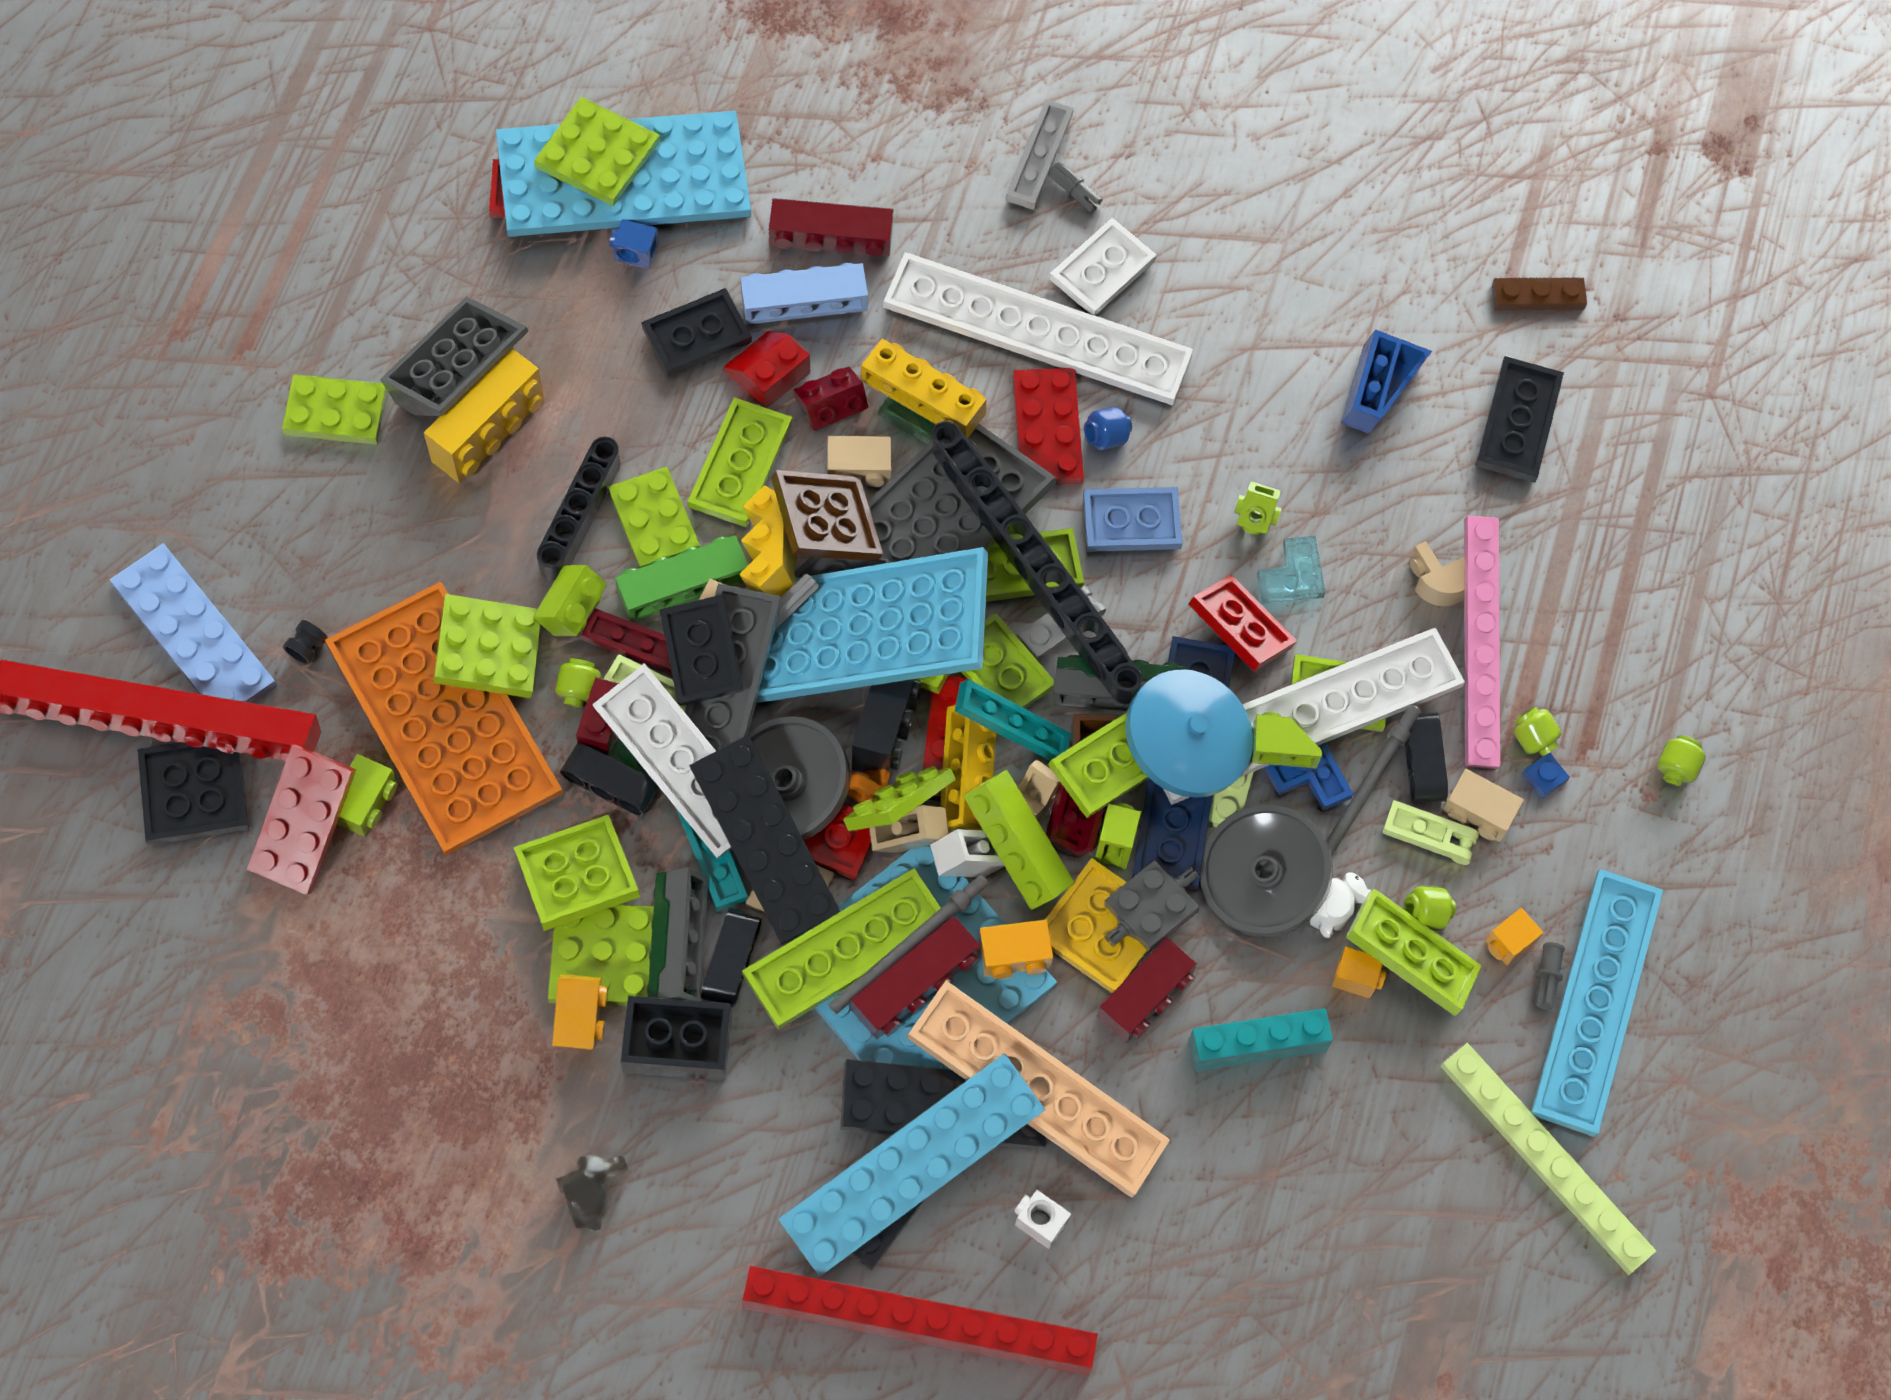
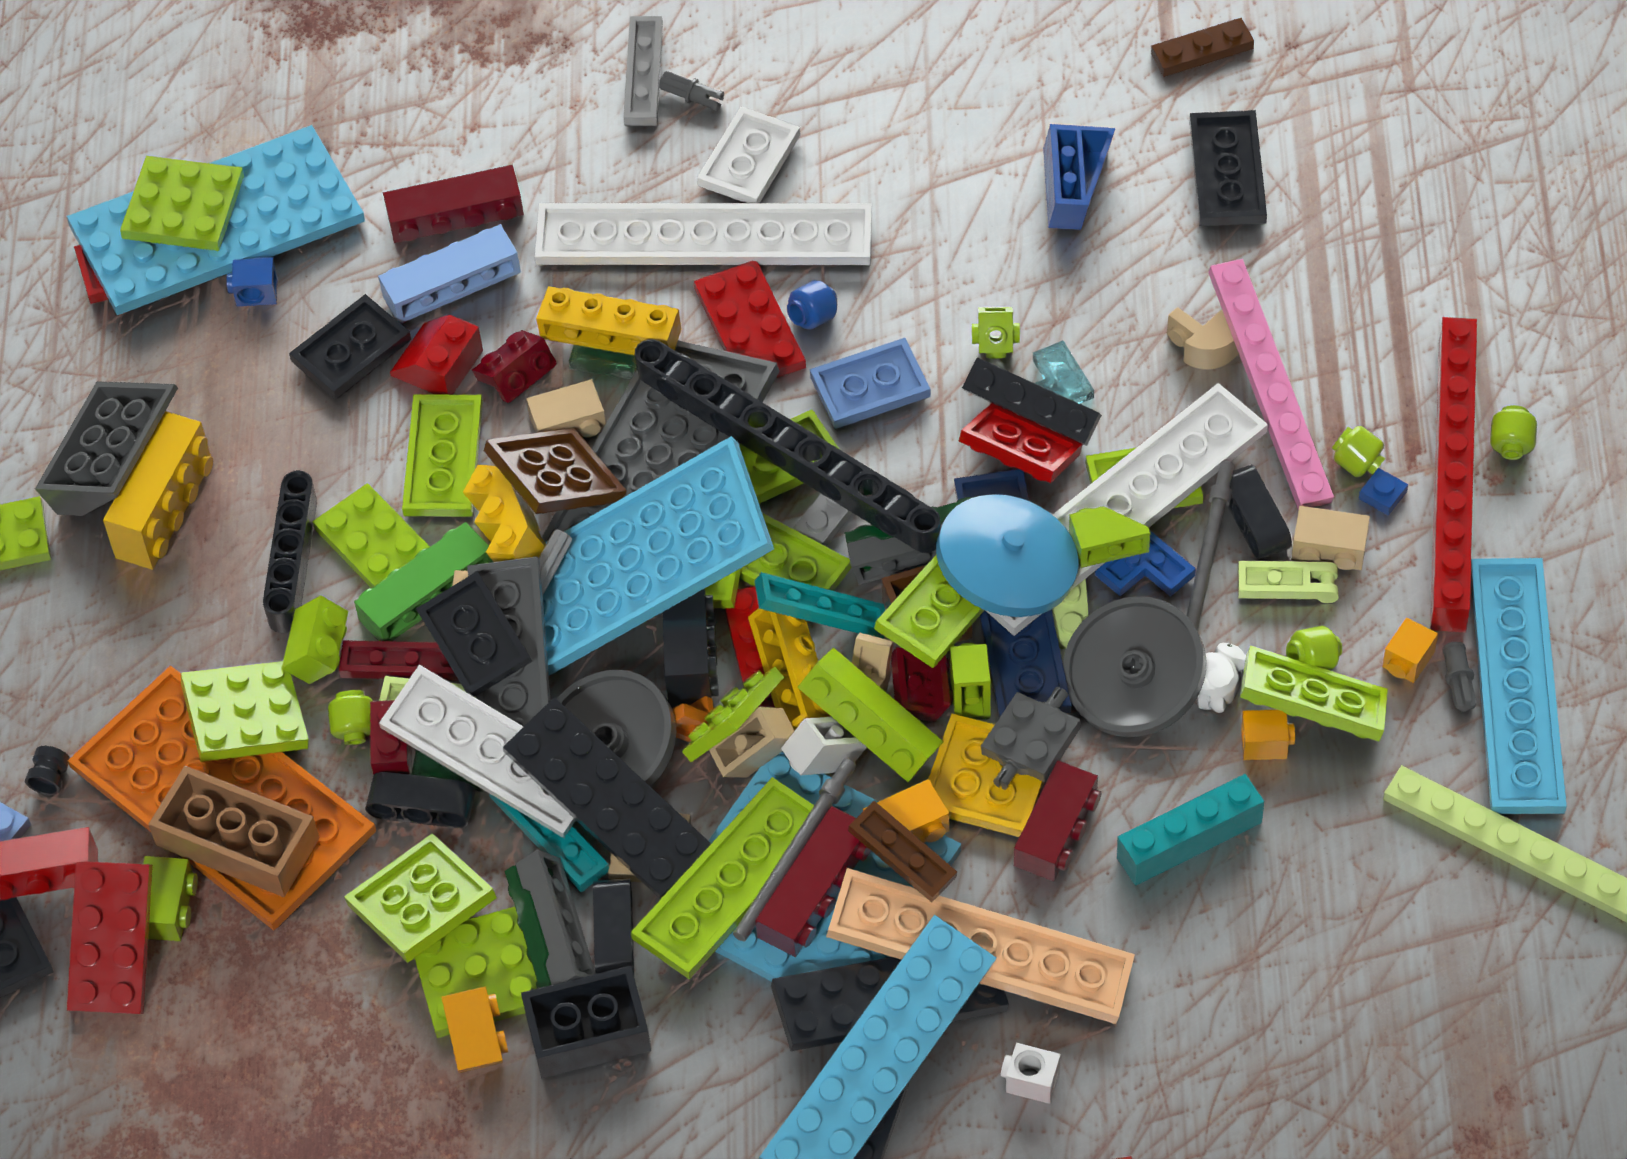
camera: 10 degrees left, 10 degrees down
red plate [804,804,872,881] -> none
none -> medium nougat brick [148,766,319,897]
none -> reddish brown plate [848,801,957,903]
none -> black plate [962,357,1102,446]
none -> red brick [1430,317,1477,633]

